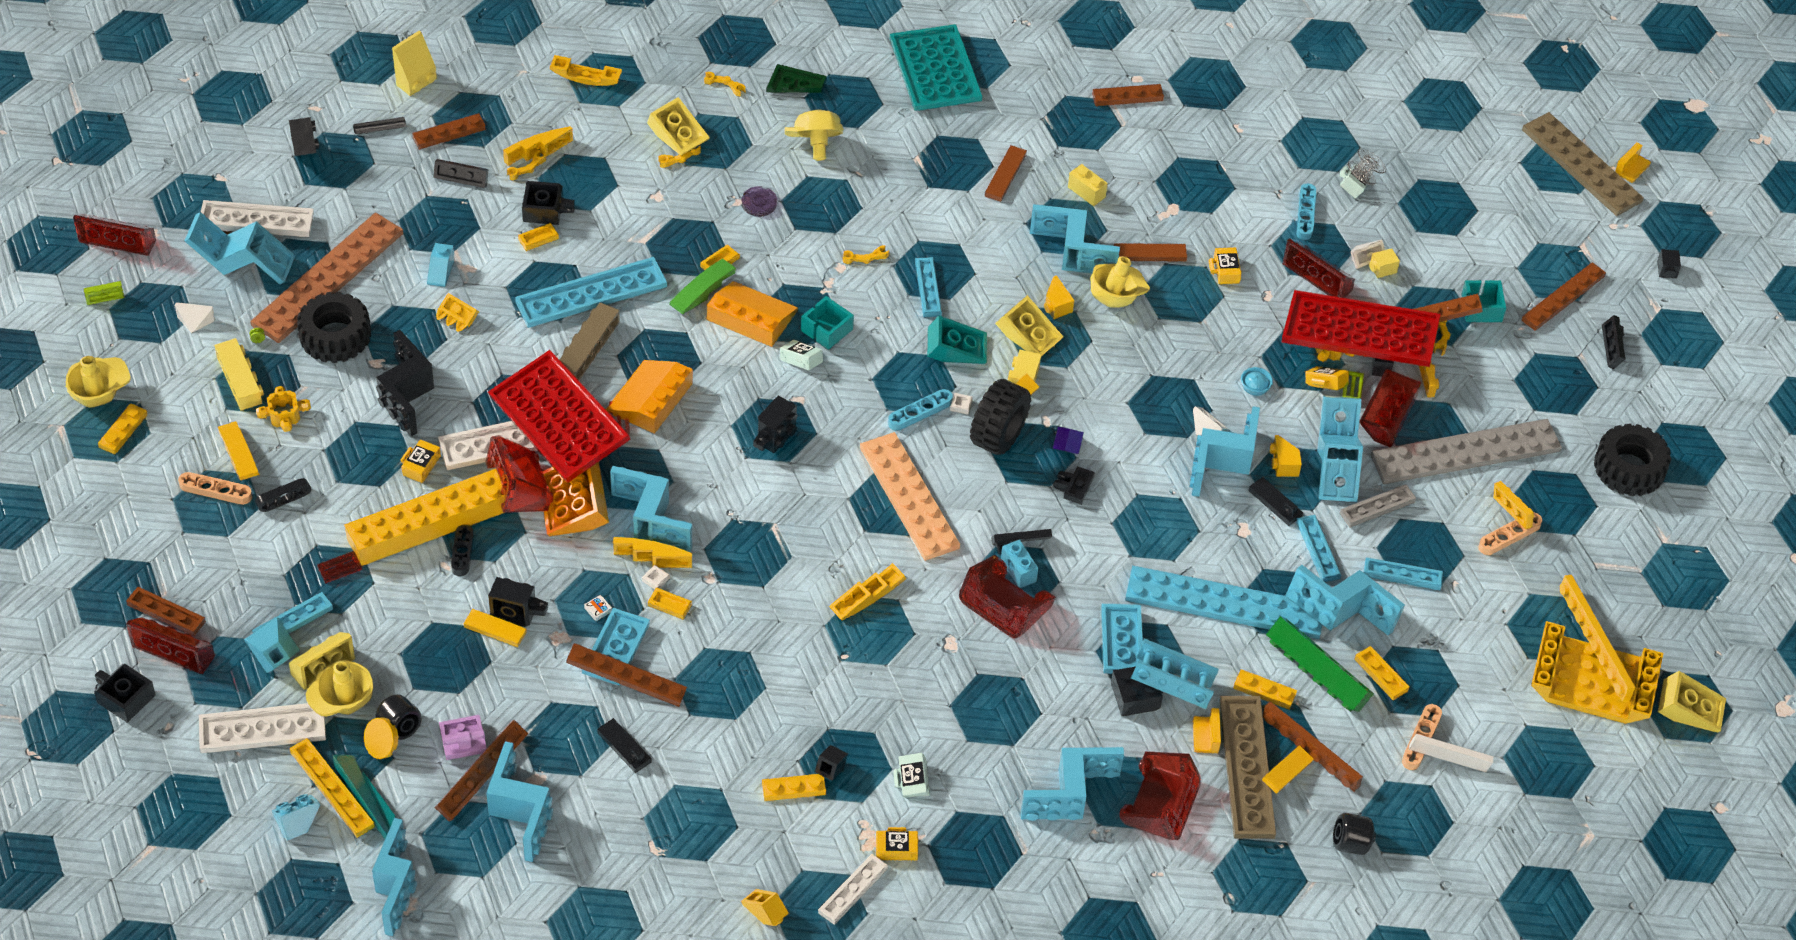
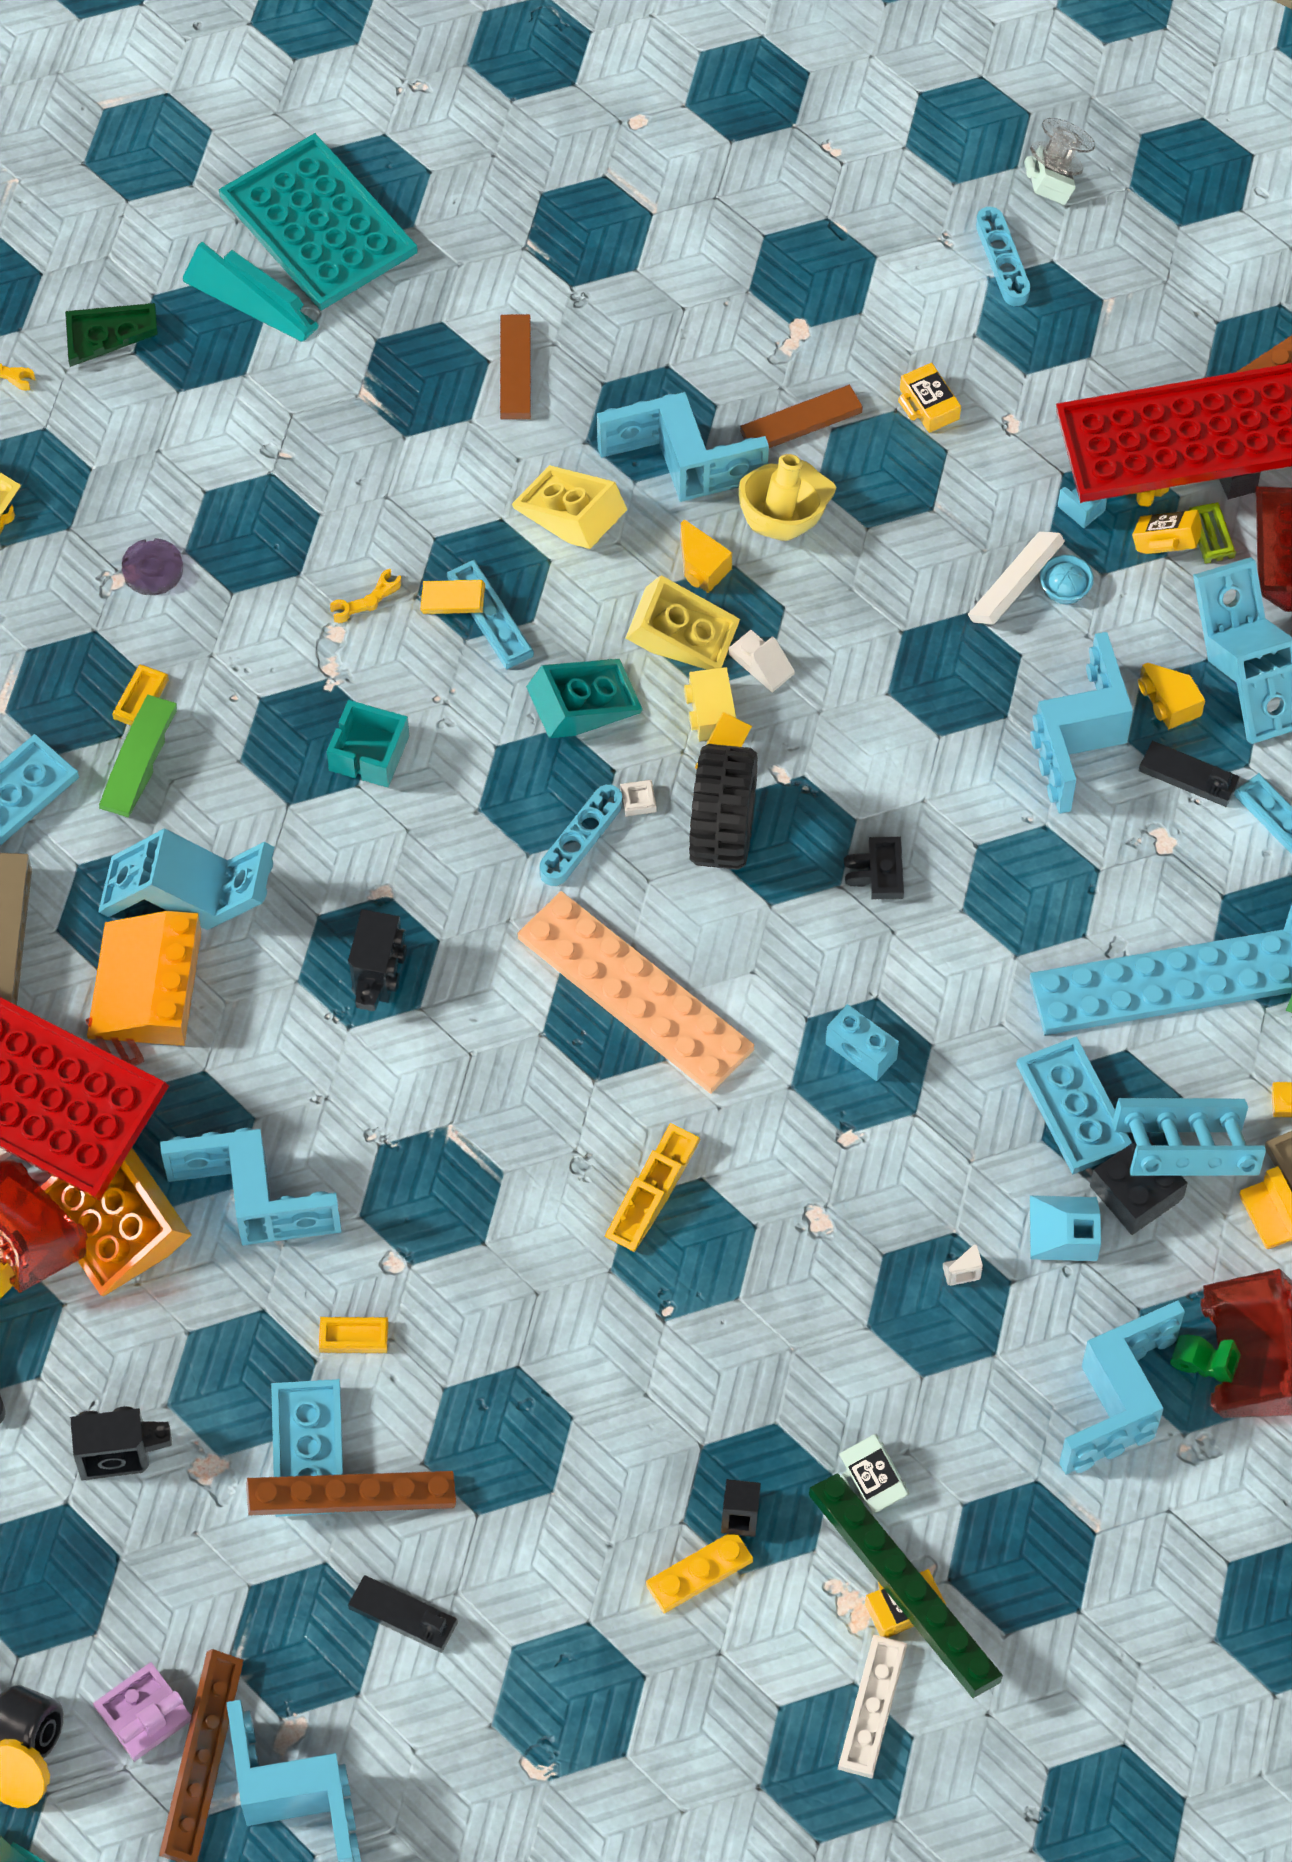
camera: 20 degrees left, 10 degrees up
yellow tile [463,609,527,647] -> none
tile [584,595,612,621] -> none
yellow slope [613,537,692,568] -> none
white tile [642,565,670,590] -> none
light orange slope [707,281,798,347] -> none
yellow slope [741,889,789,926] -> none
light aqua piece [780,340,823,370] -> none
light yellow piece [784,110,844,161] -> none
clear red windscreen [959,555,1056,638] -> none
black hinge [991,529,1052,554] -> none
dark purple panel [1053,426,1084,454] -> none
light yellow brick [1068,164,1108,206] -> none
dark orange plate [1092,84,1164,106] -> none
white slope [1193,406,1230,436] -> none
clear red slope [1282,238,1355,298] -> none
white slope [1351,240,1385,269] -> none
light yellow brick [1369,248,1400,278] -> none
none -> medium azure bracket [98,828,275,930]
none -> teal wedge [183,242,319,342]
none -> yellow tile [420,580,485,614]
none -> light yellow slope [512,465,627,549]
none -> white slope [729,630,795,693]
none -> dark green plate [809,1473,1003,1698]
none -> white slope [943,1244,983,1286]
none -> white tile [968,532,1065,624]
none -> medium azure slope [1030,1195,1101,1261]
none -> medium azure panel [1058,487,1107,528]
none -> green leg [1170,1334,1241,1382]

